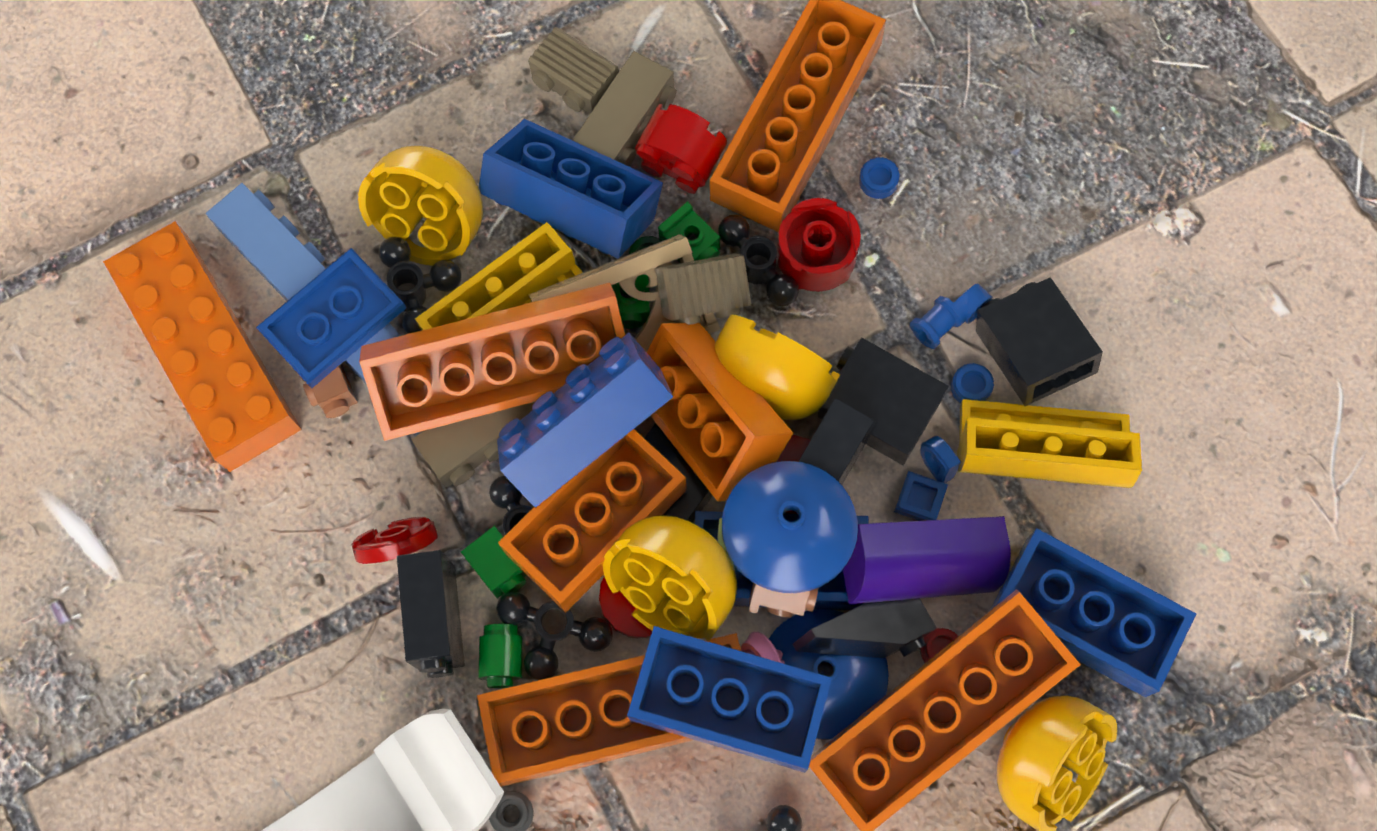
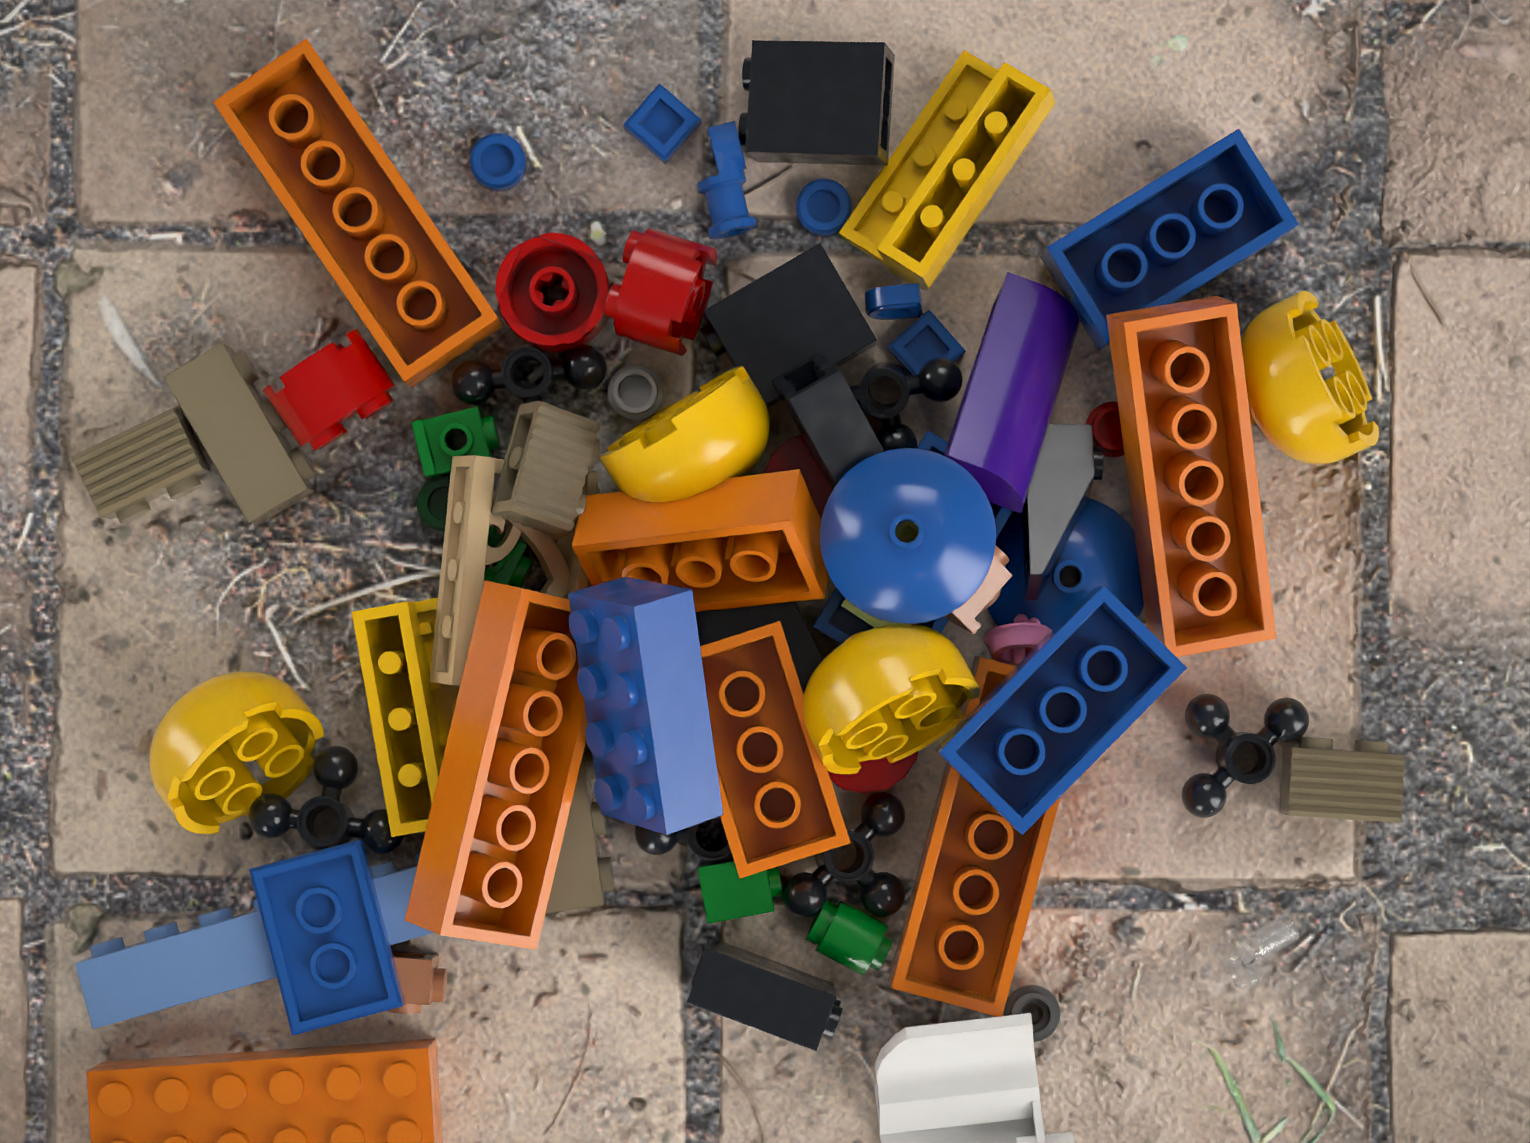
camera: 70 degrees left, 15 degrees up
red tile [351,517,438,564] -> none
blue brick [479,119,663,259] -> none
none -> red brick [604,228,717,356]
none -> light grey plate [608,364,664,421]
none -> blue tile [623,83,702,164]
none -> black piece [849,358,963,451]

